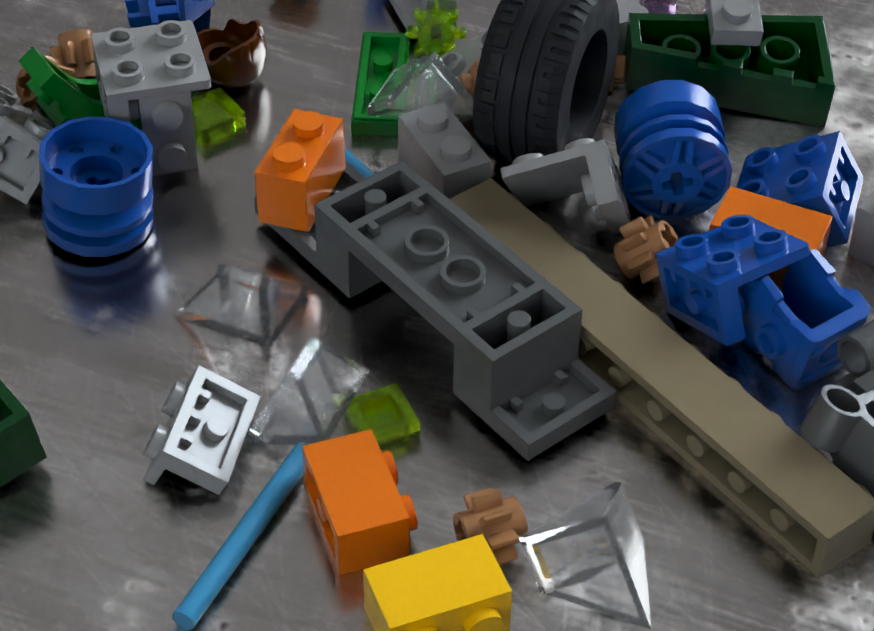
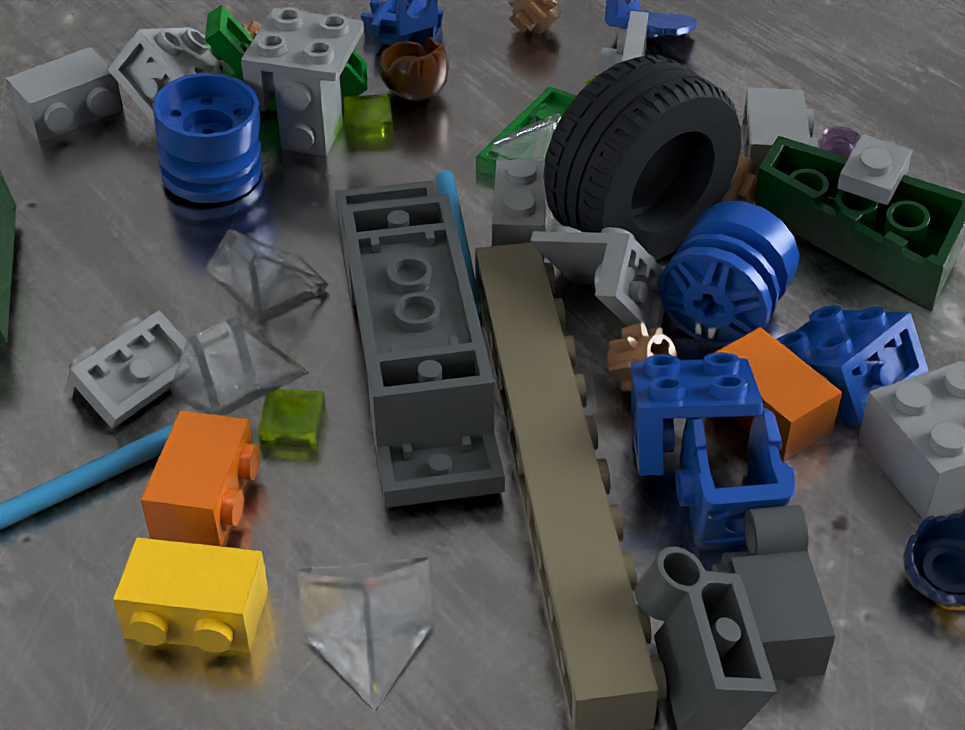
camera: 30 degrees right, 0 degrees up
orange brick [254,109,346,233] -> none
medium nougat gear [453,487,529,565] -> none

